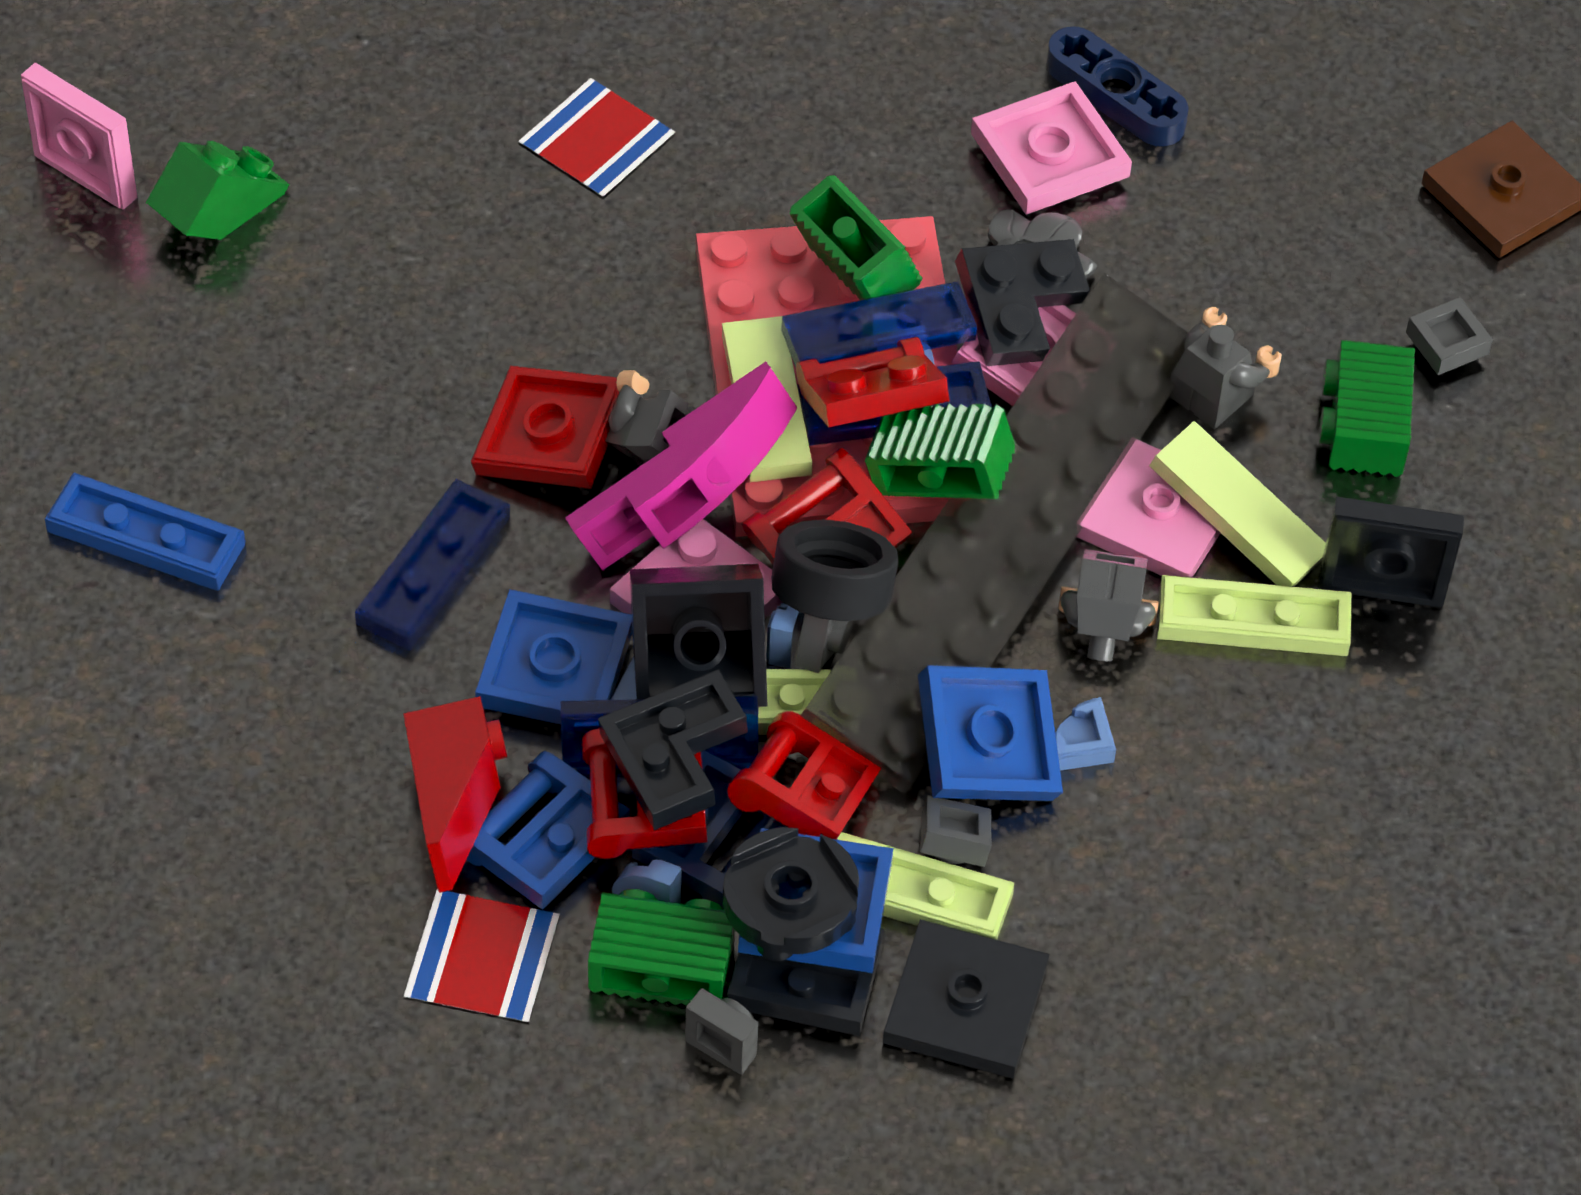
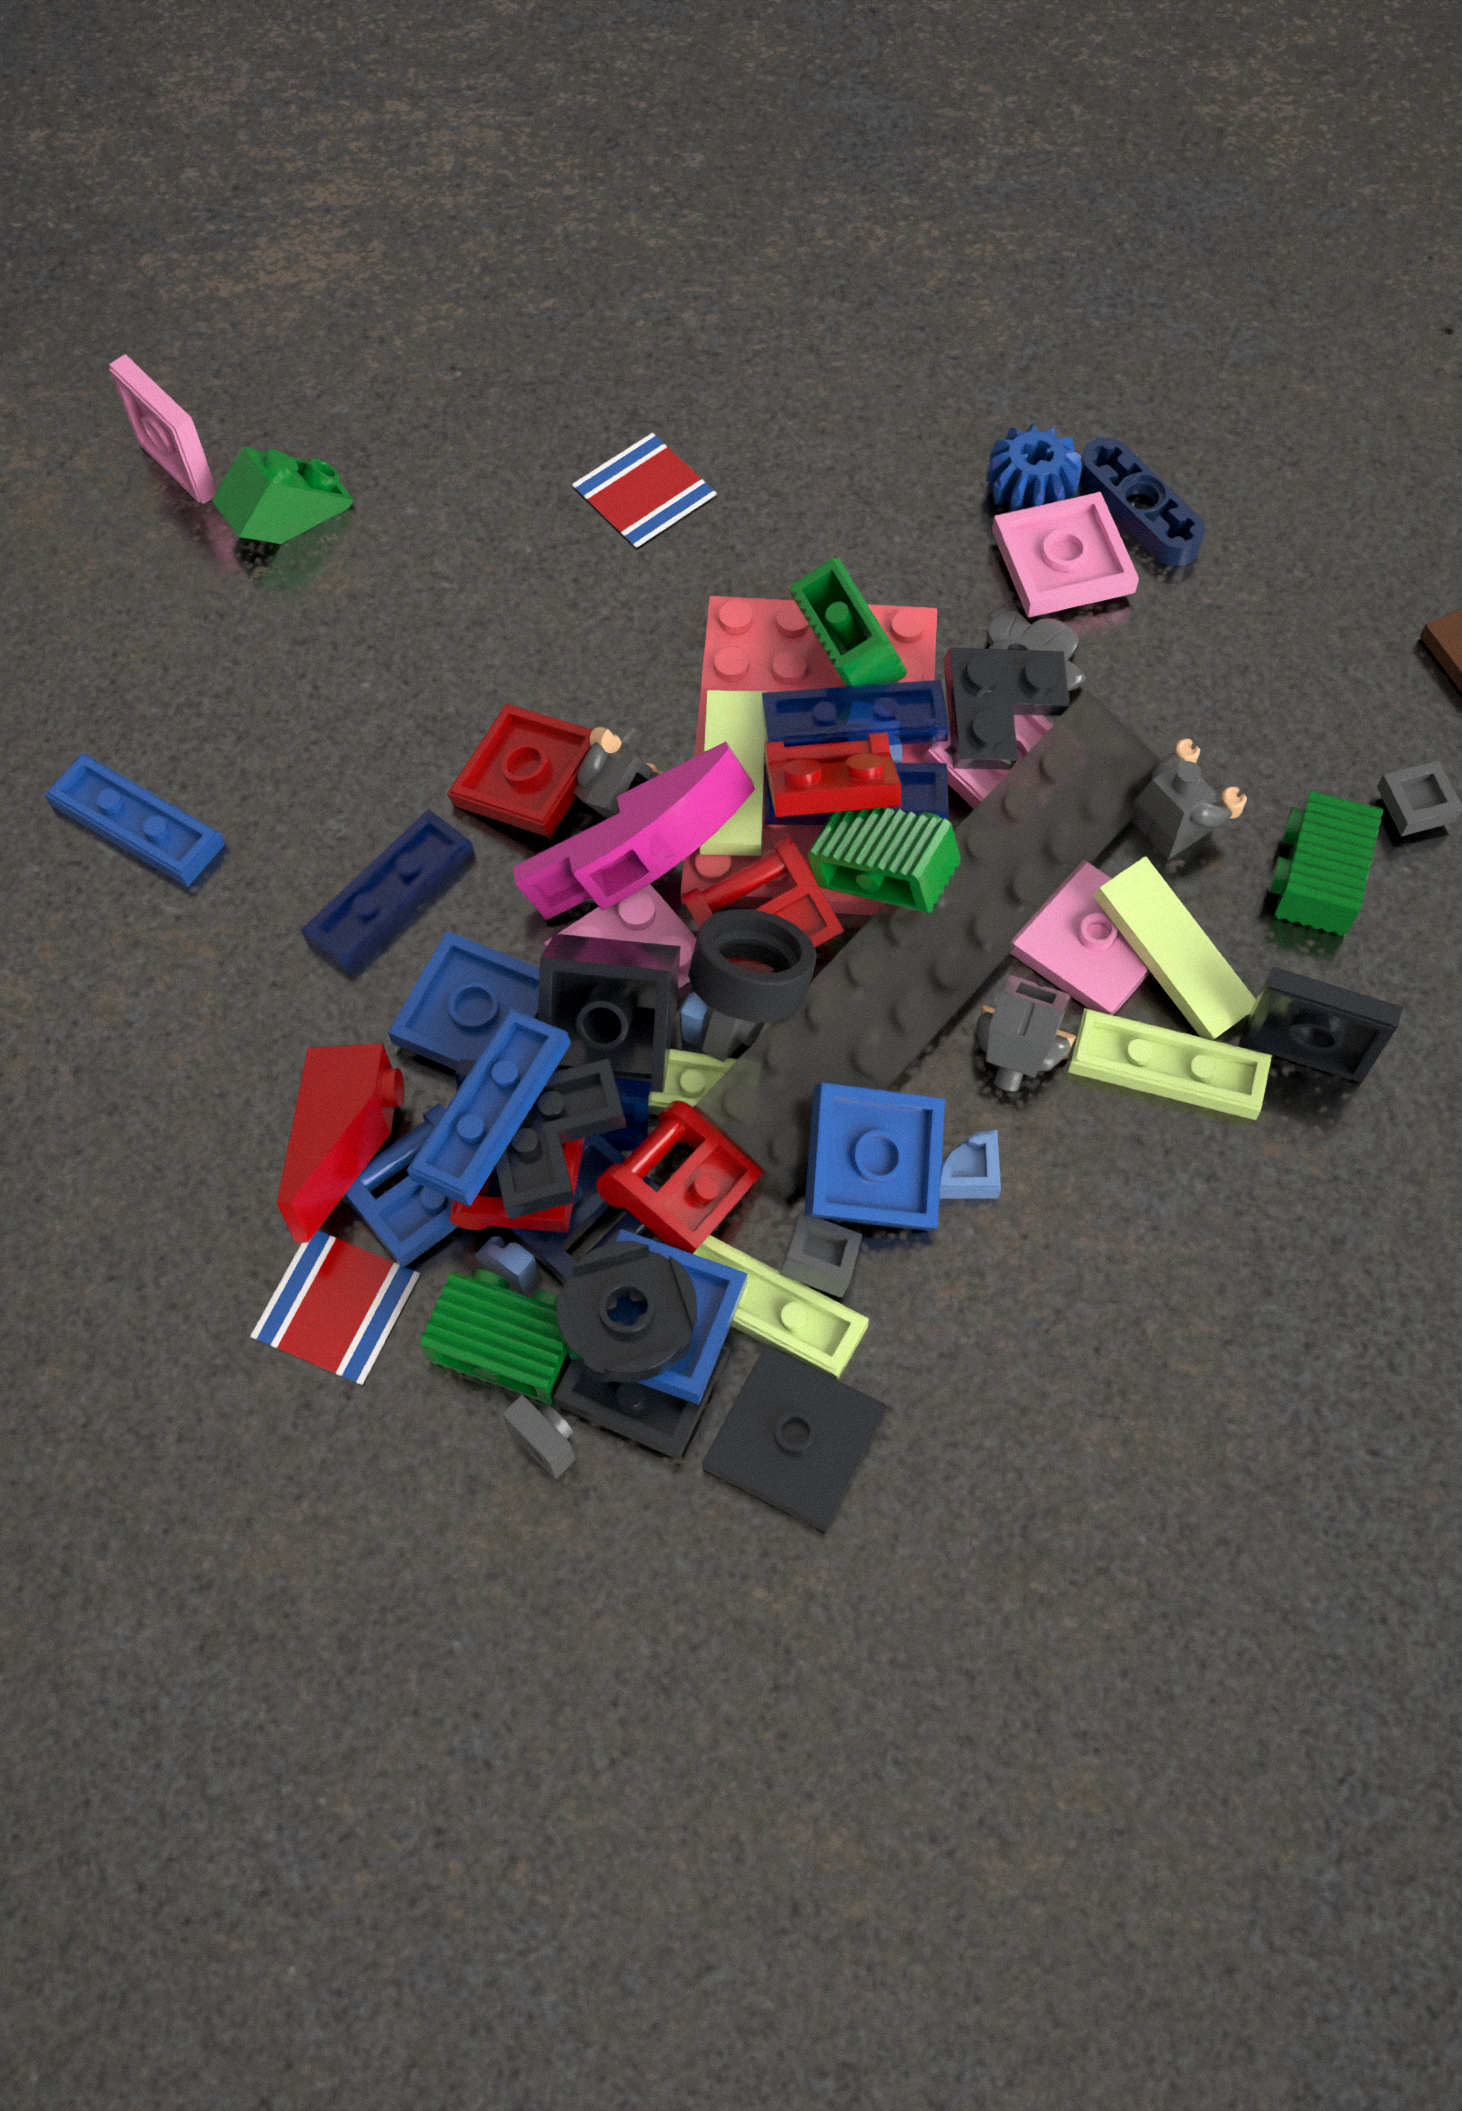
camera: 15 degrees right, 10 degrees up
none -> blue tile [407,1008,571,1207]
none -> blue gear [986,422,1082,512]

